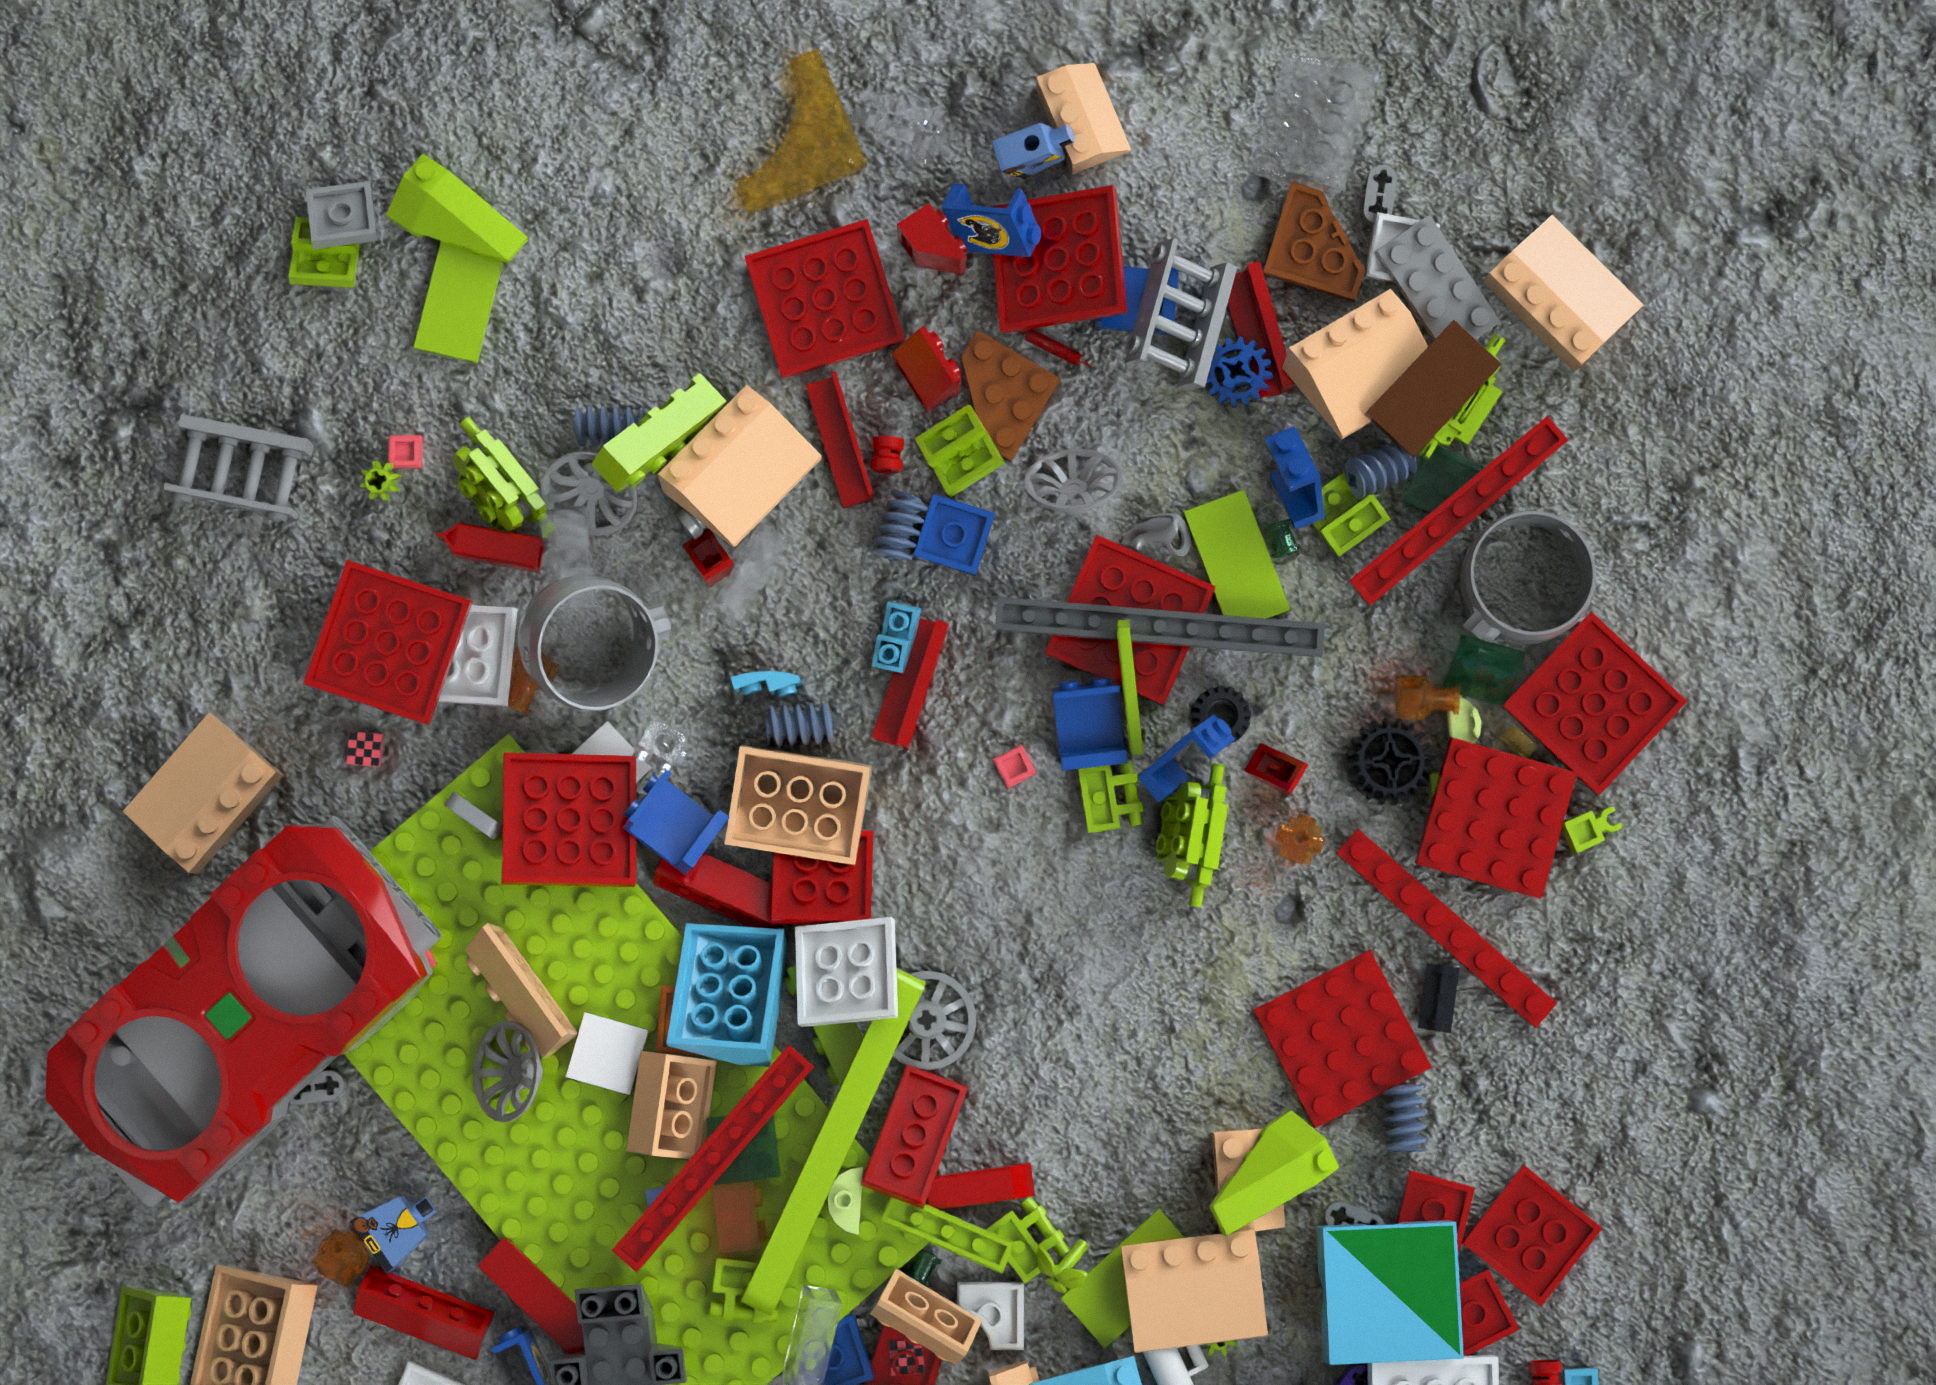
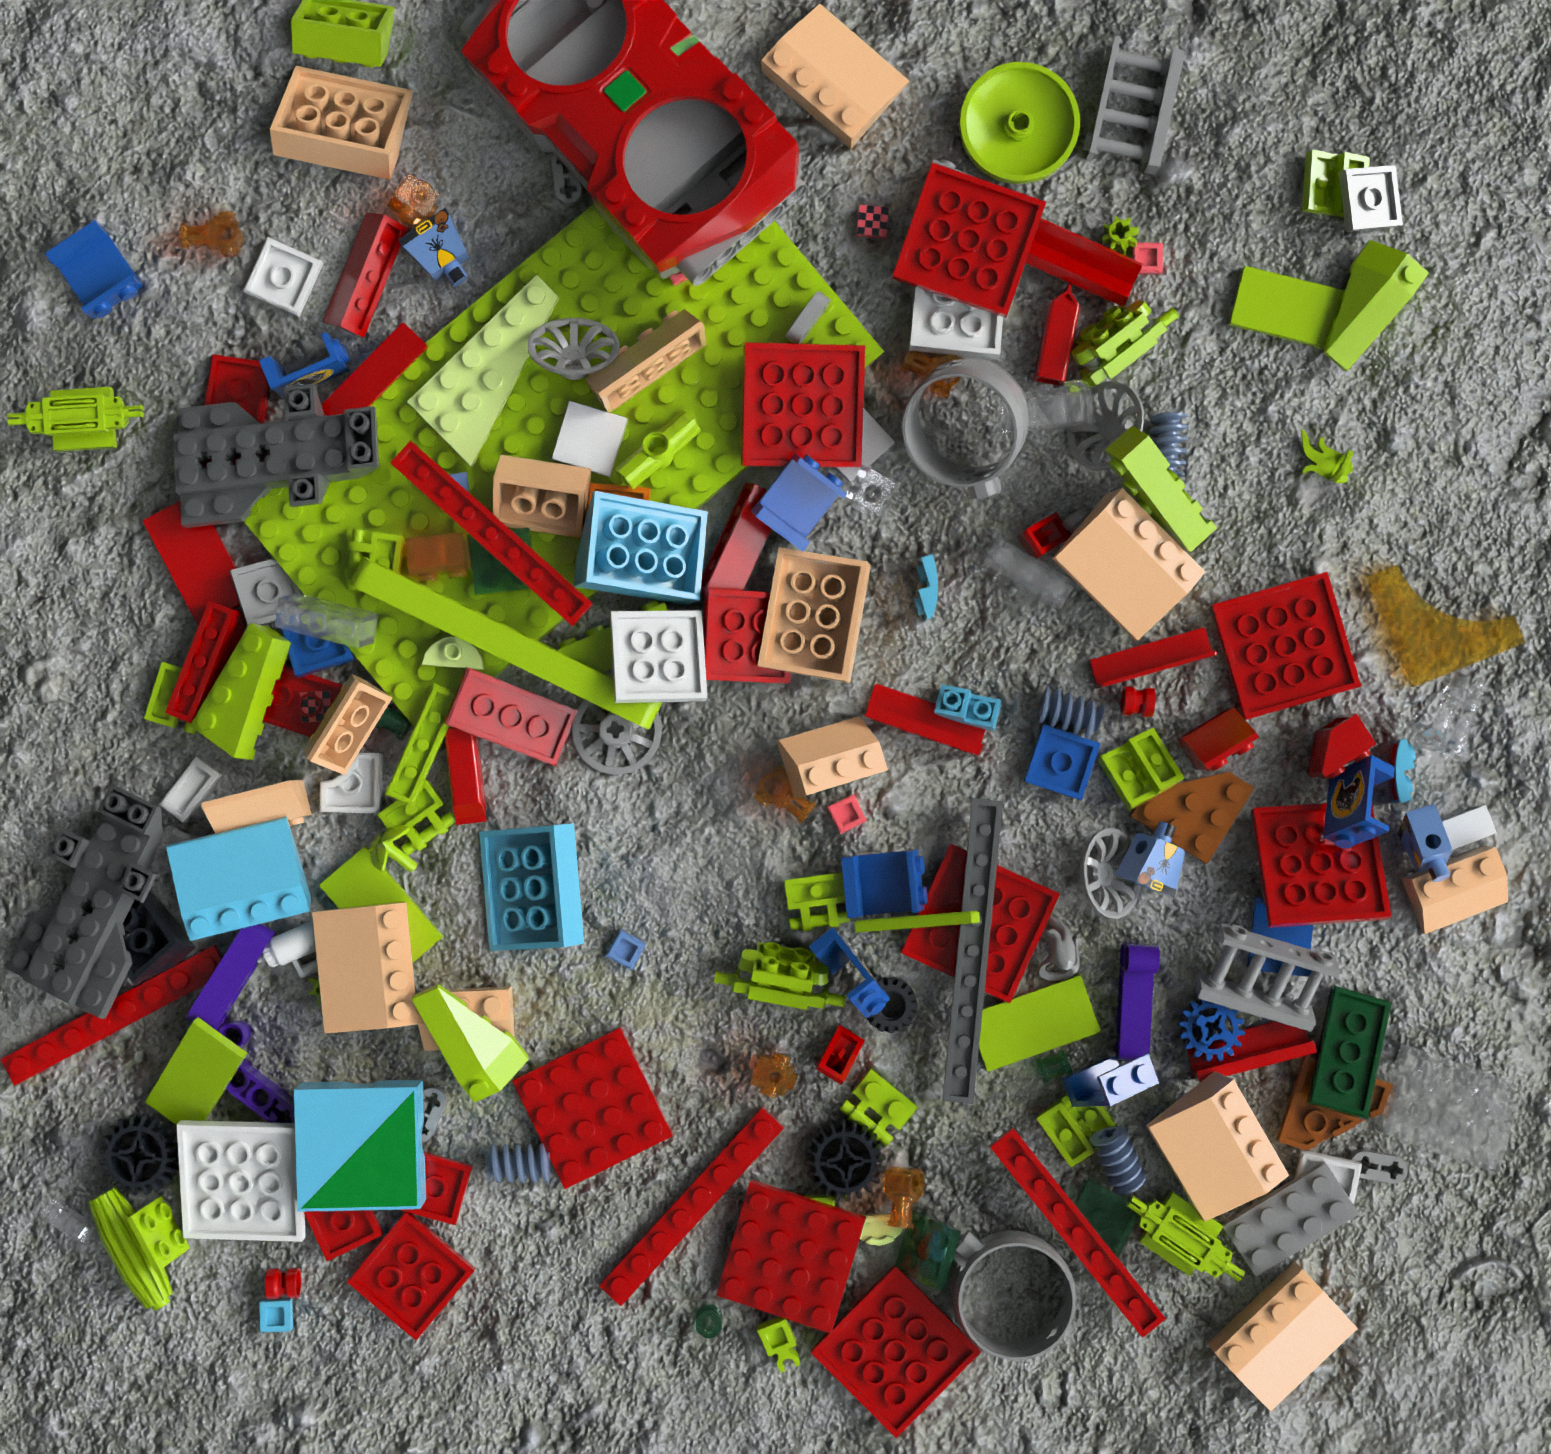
camera: 85 degrees right, 5 degrees up
sand blue piece [766,703,834,747] -> none
red piece [1019,329,1091,367] -> none
reddish brown tile [1364,320,1502,459] -> none
black hinge [1418,963,1460,1033] -> none
clear yellow tile [1500,725,1537,758] -> none
none -> yellowish green wing [407,275,559,468]
none -> medium azure slope [479,823,584,951]
none -> medium blue tile [606,929,647,970]
none -> lime piece [615,410,701,490]
none -> clear green bush [695,1304,723,1339]
none -> clear orange connector [753,764,817,824]
none -> light nougat slope [777,716,888,799]
none -> lime plate [839,1068,918,1147]
none -> lime dish [959,62,1080,184]
none -> red panel [1026,218,1143,307]
none -> dark purple beam [1115,942,1160,1060]
none -> medium blue torso [1116,821,1185,898]
none -> lime piece [1301,430,1354,483]
none -> dark green tile [1306,985,1392,1120]
none -> medium azure slope [1388,739,1416,803]
none -> white tile [1442,805,1497,850]

